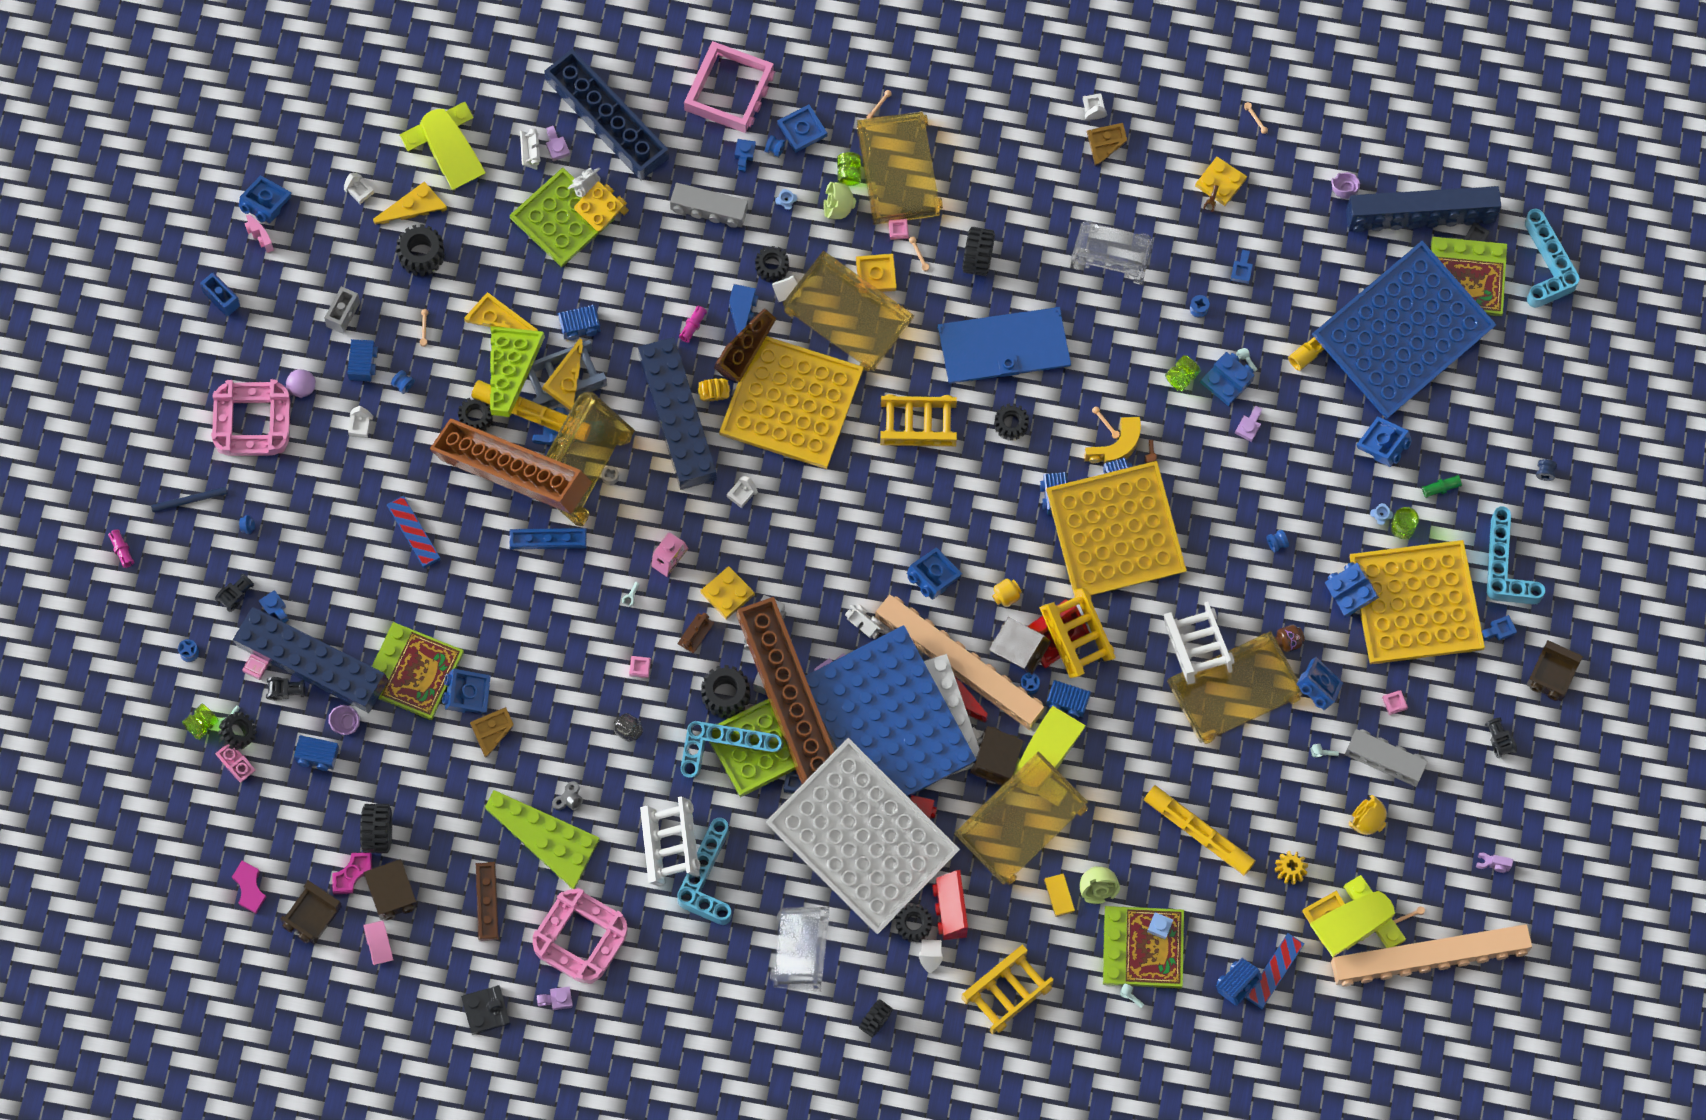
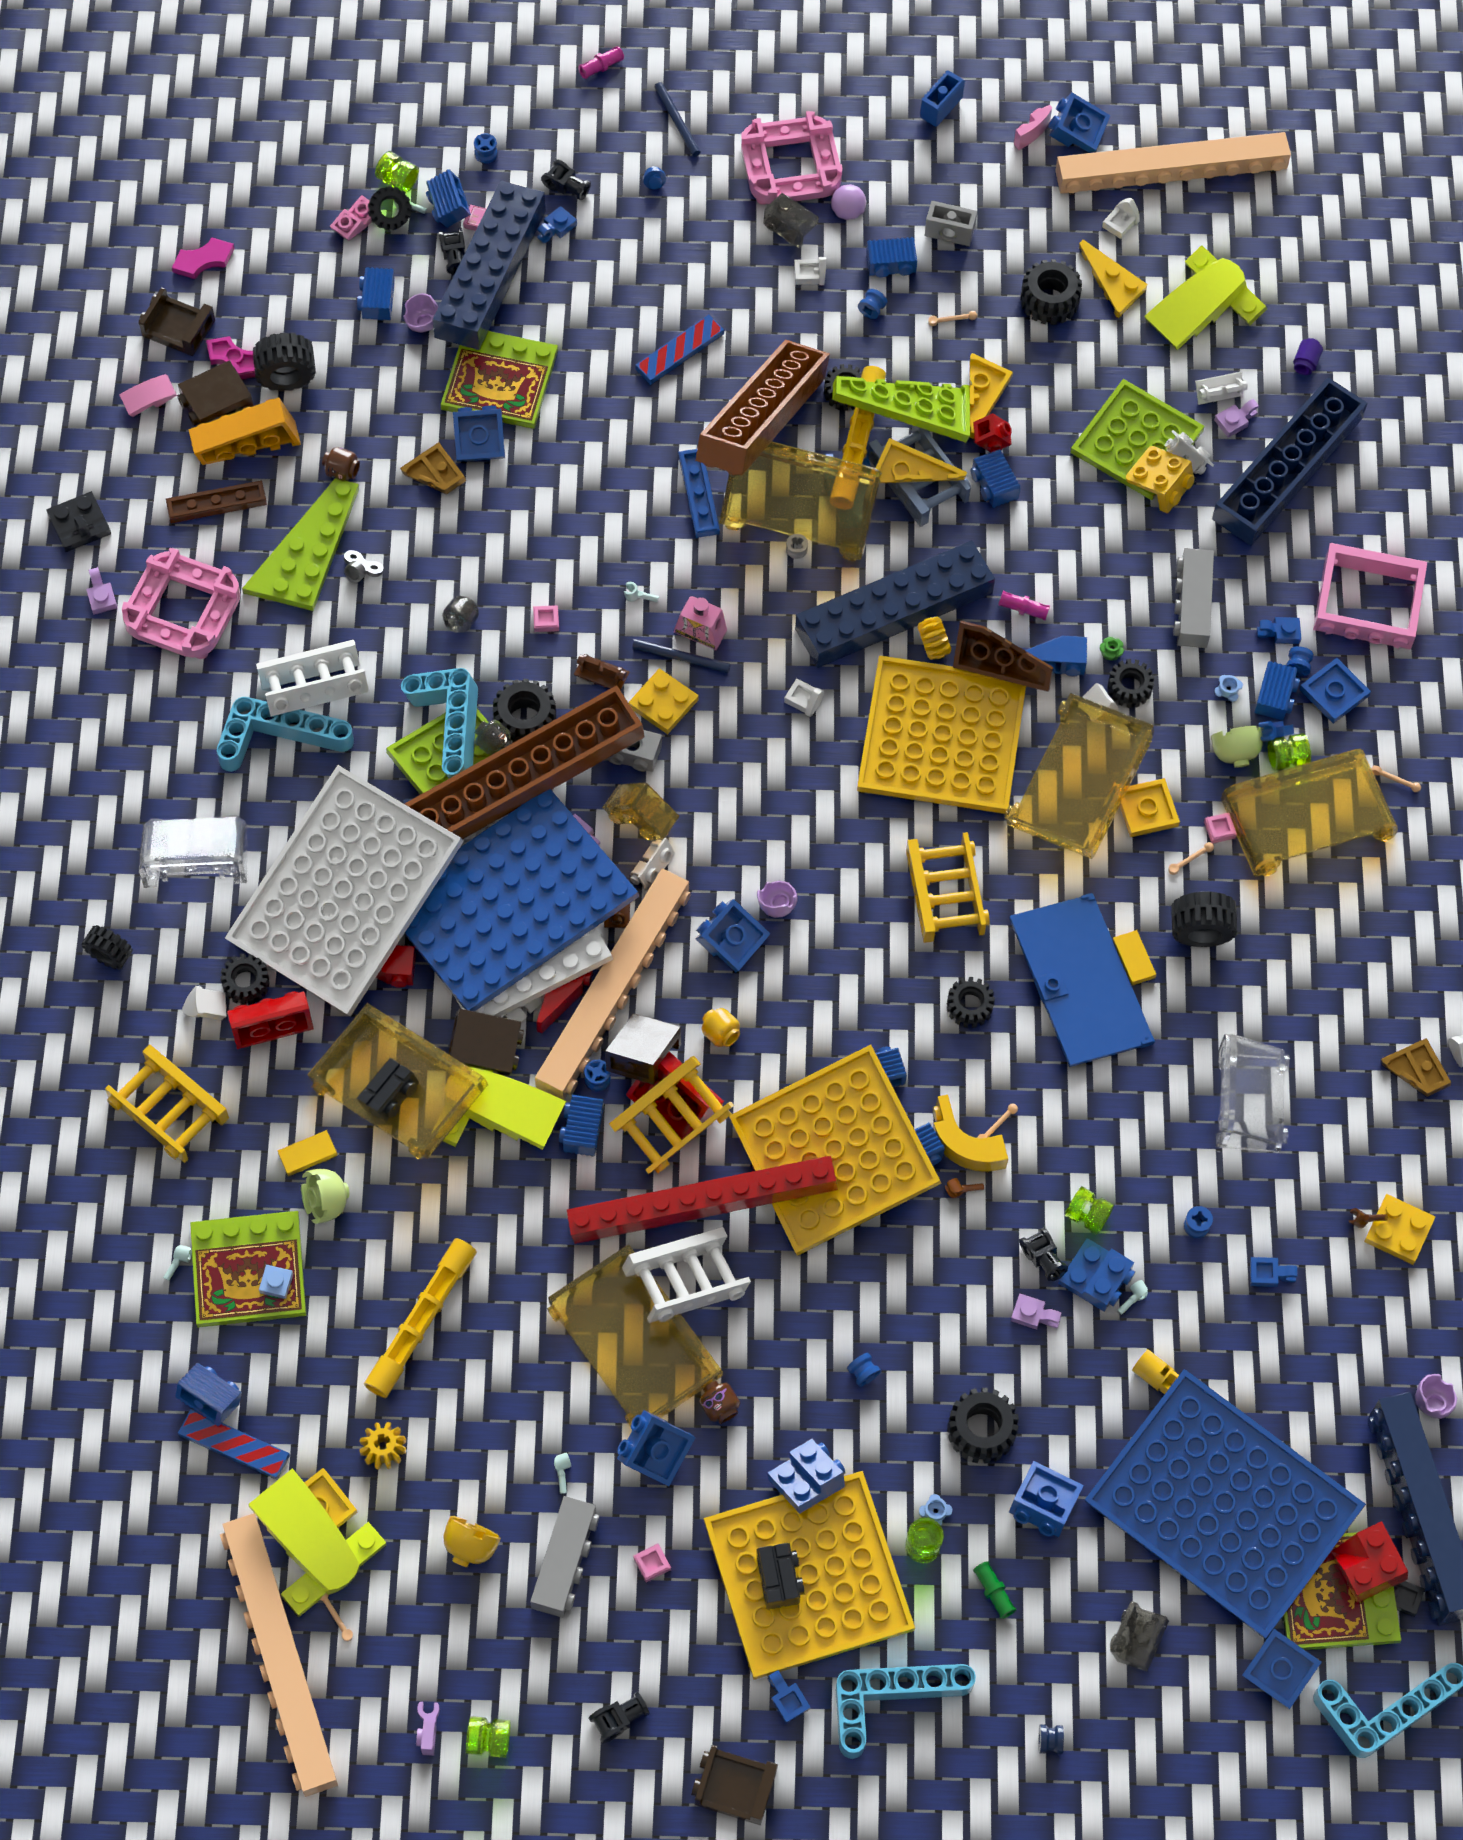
camera: 80 degrees right, 5 degrees down
none -> light orange wedge [189,397,301,465]
none -> reddish brown head [322,447,360,481]
none -> black brick [356,1058,419,1123]
none -> blue brick [426,169,471,228]
none -> clear neon green wheel [466,1716,511,1758]
none -> clear smoke head [474,719,513,756]
none -> red brick [567,1156,838,1244]
none -> clear yellow brick [602,783,679,840]
none -> dark blue bar [632,639,731,673]
none -> black brick [756,1543,805,1610]
none -> lavender hair [757,881,798,918]
none -> clear smoke bracket [763,193,819,248]
none -> black tyre [947,1388,1019,1464]
none -> red brick [973,413,1012,453]
none -> black connector [1019,1227,1068,1281]
none -> light nougat brick [1055,132,1291,194]
none -> bright green plate [1100,637,1124,661]
none -> clear smoke bracket [1110,1601,1169,1672]
none -> yellow tile [1113,930,1156,986]
none -> blue plate [1242,1629,1322,1709]
none -> blue brick [1254,661,1300,721]
none -> blue plate [1259,721,1294,741]
none -> dark purple brick [1293,338,1323,375]
none -> red slope [1331,1521,1408,1603]

